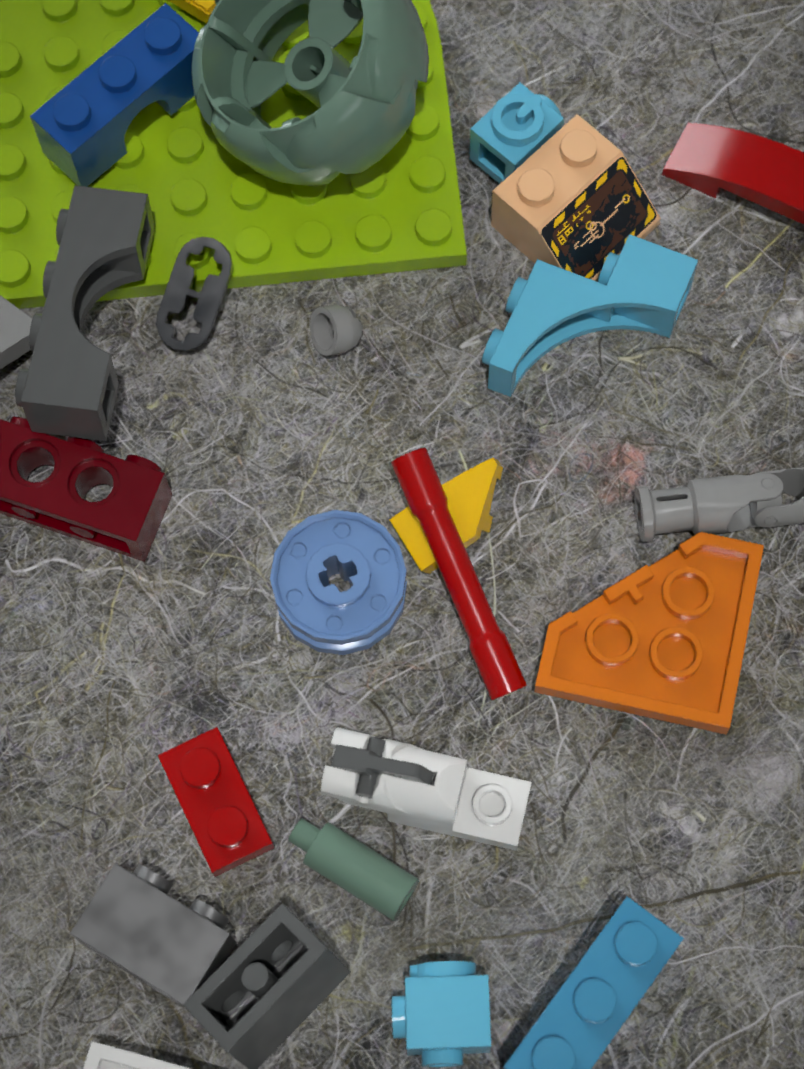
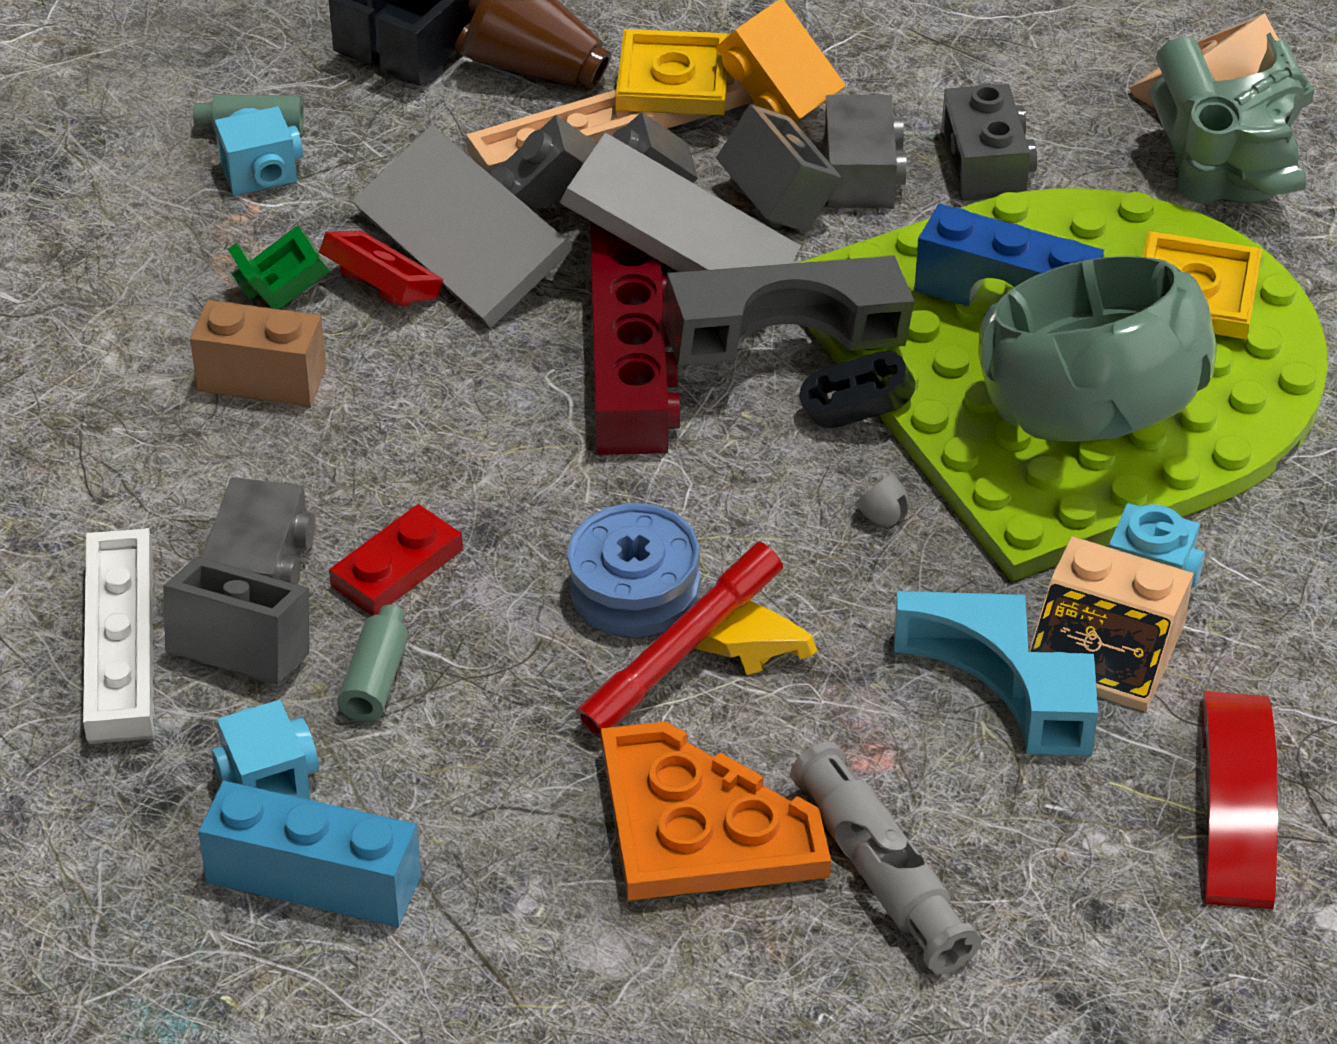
camera: 65 degrees right, 25 degrees down
white plate [321,727,531,851] -> none

